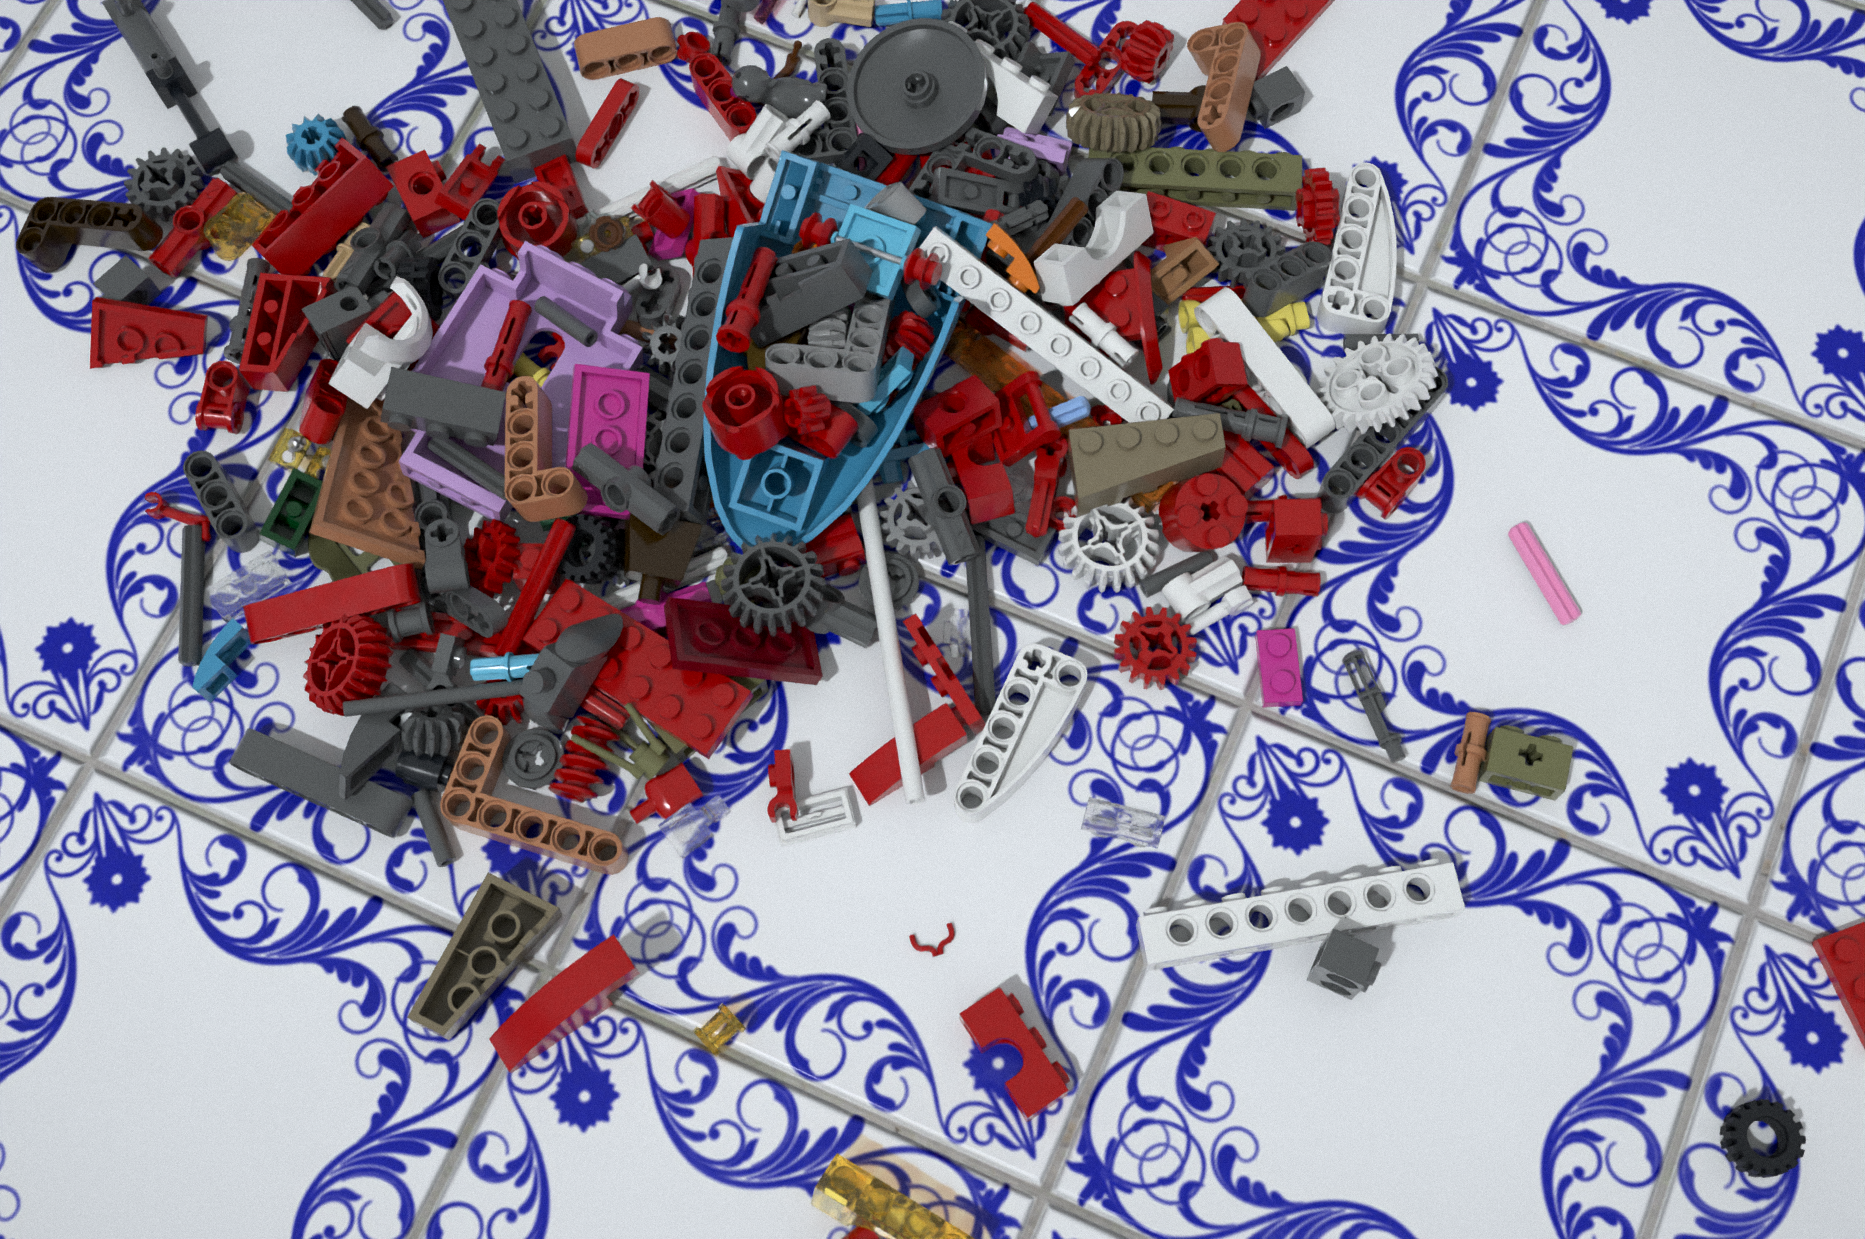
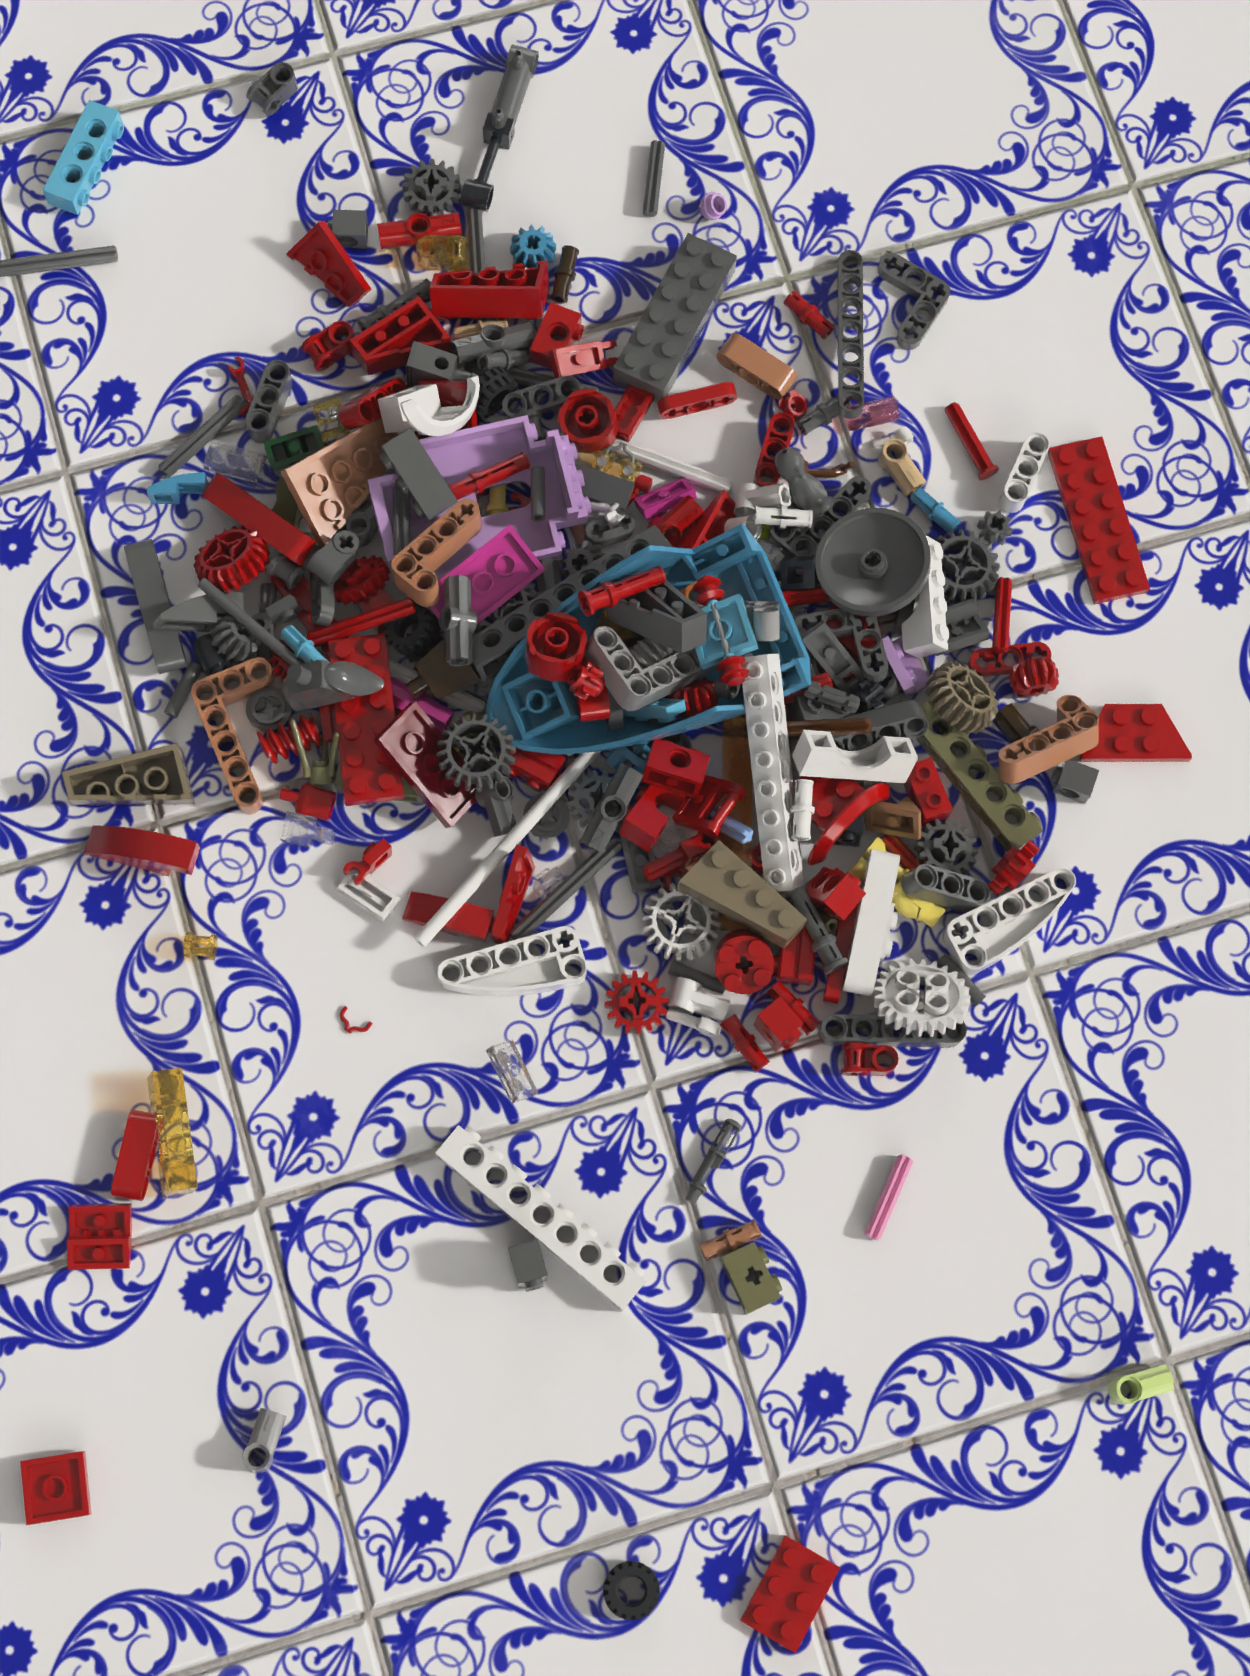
camera: 40 degrees right, 5 degrees up
dark brown beam [16,197,163,273] -> none
reddish brown plate [589,216,625,252] -> none
red piece [631,180,690,239] -> none
red arch [959,987,1070,1122] -> none
orange slope [986,222,1040,294] -> none
dark pink plate [1255,628,1303,708] -> none

